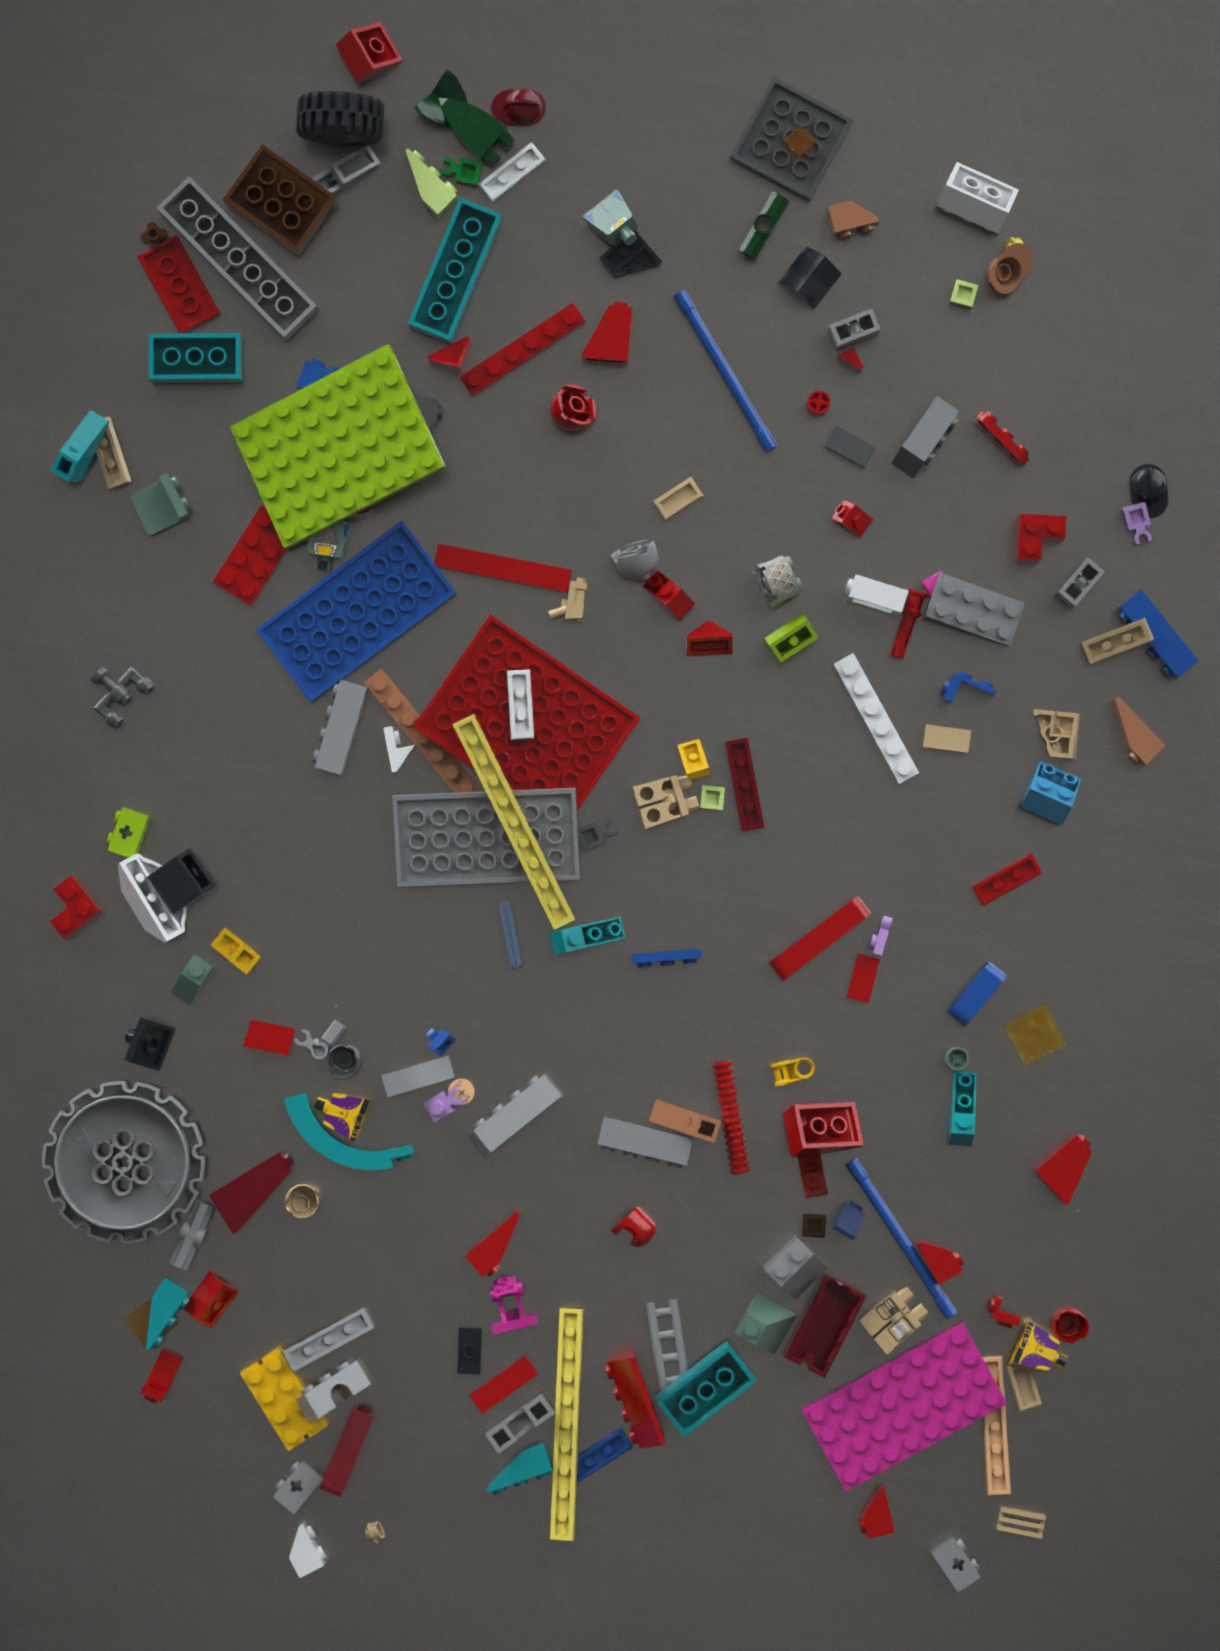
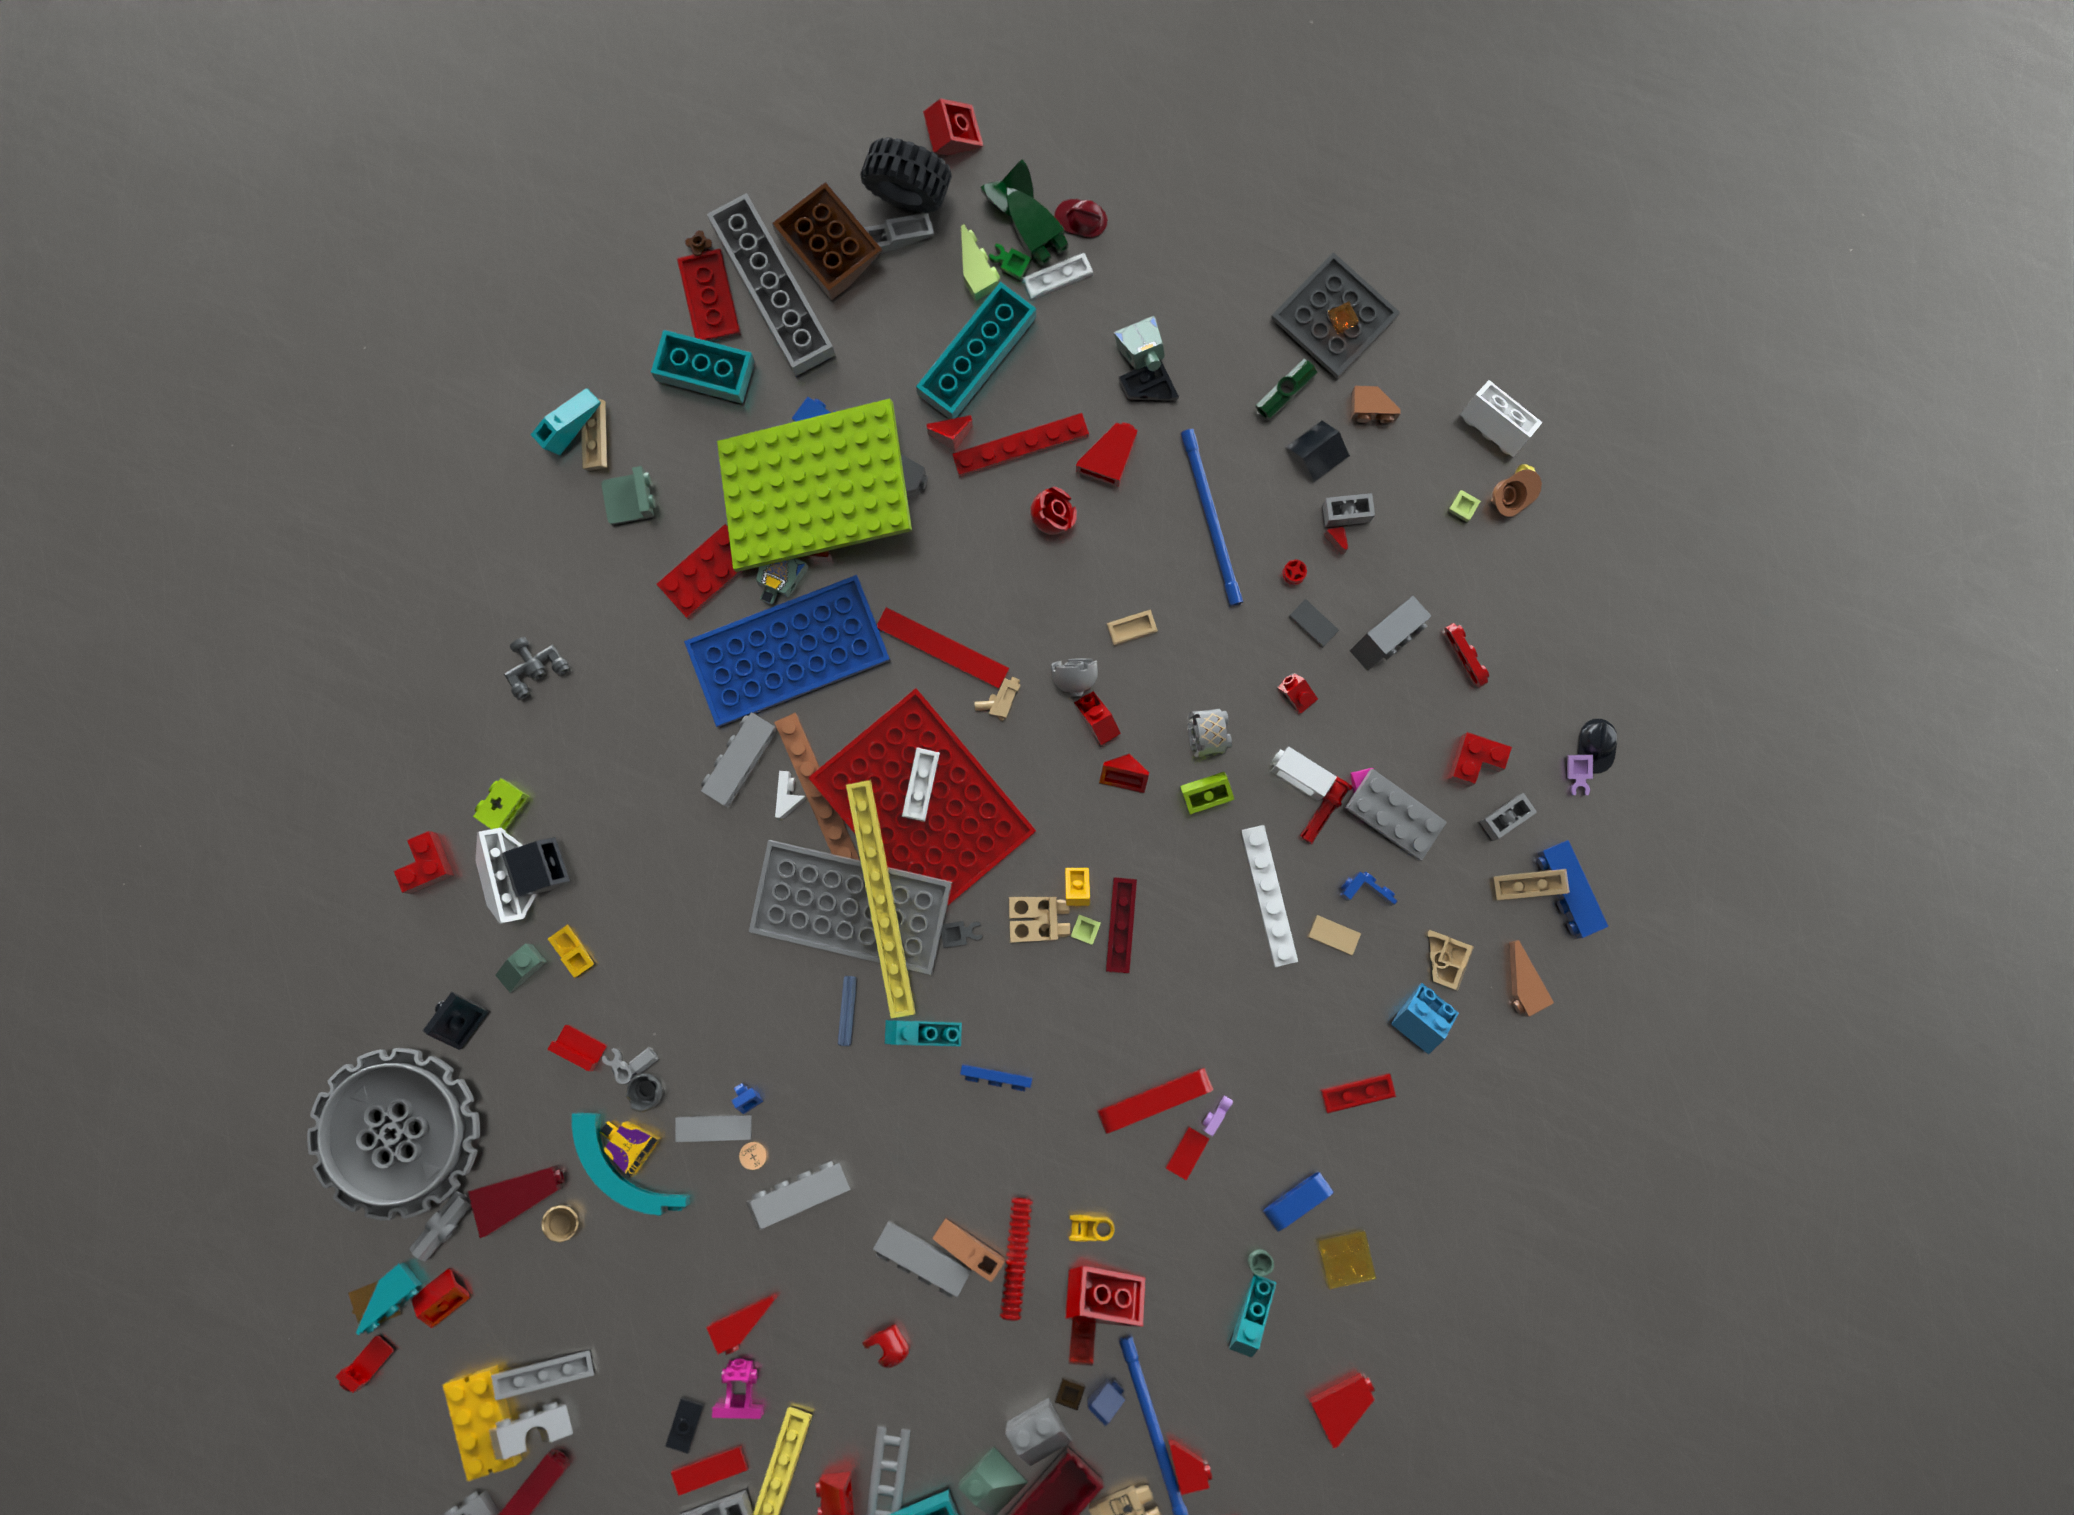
camera: 10 degrees right, 5 degrees down
lavender plate [423,1086,466,1123] -> none

